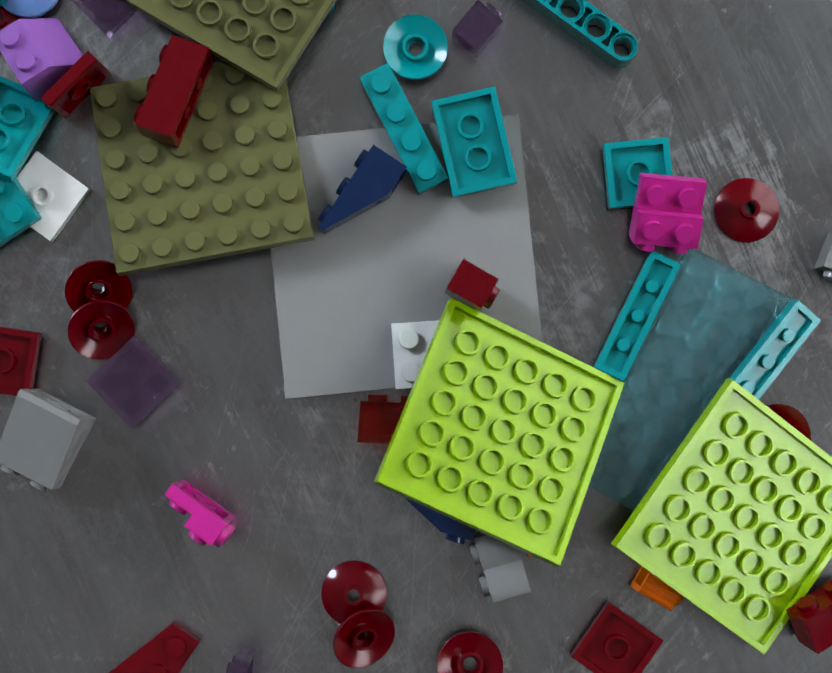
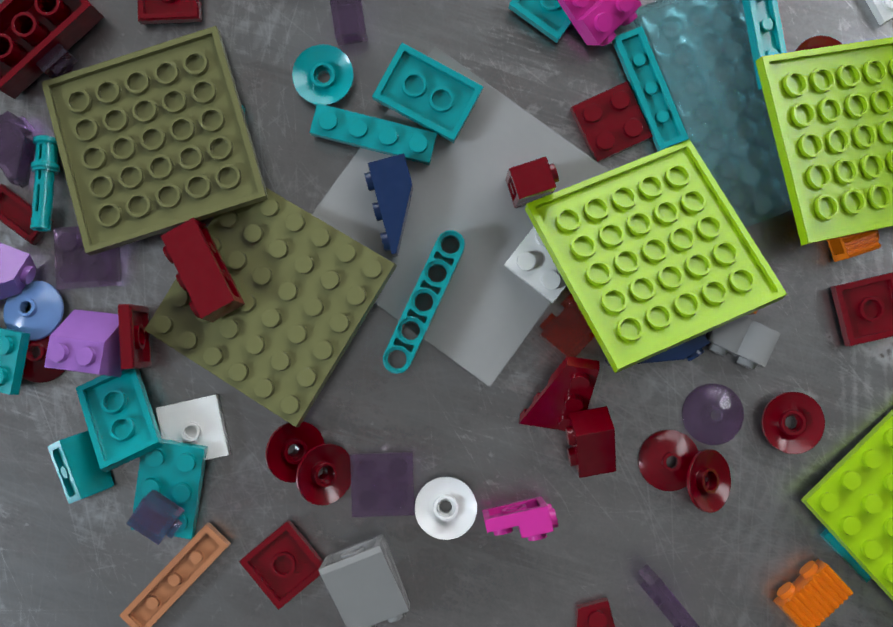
camera: 50 degrees left, 0 degrees up
none -> teal beam [383,230,465,374]
none -> white dish [415,477,477,540]
none -> dark red wing [519,356,600,431]
none -> dark red brick [565,406,616,478]
none -> dark red plate [570,81,653,163]
none -> clear purple dish [682,384,744,445]

